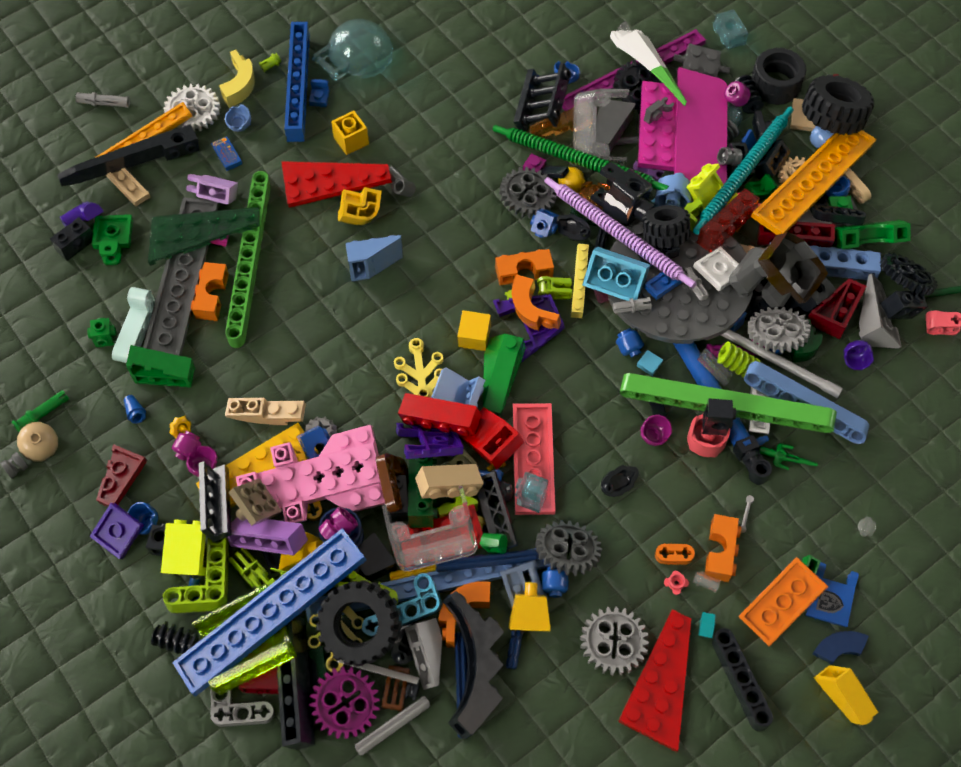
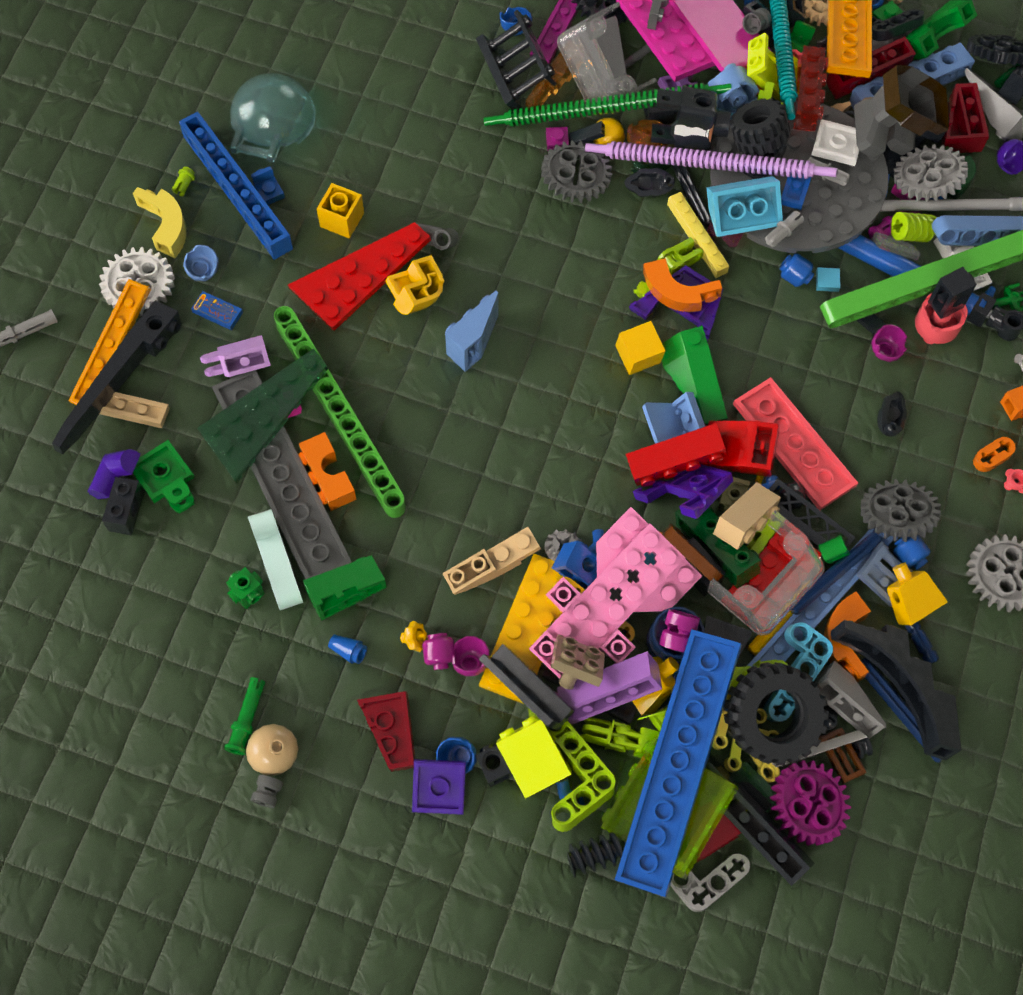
camera: 35 degrees left, 5 degrees up
light grey axle [355,696,430,755] -> none
light yellow plant [394,338,443,398] -> none
orange arch [495,249,554,286] -> none
clear light blue brick [515,472,549,513] -> none
brick [530,208,558,238] -> none

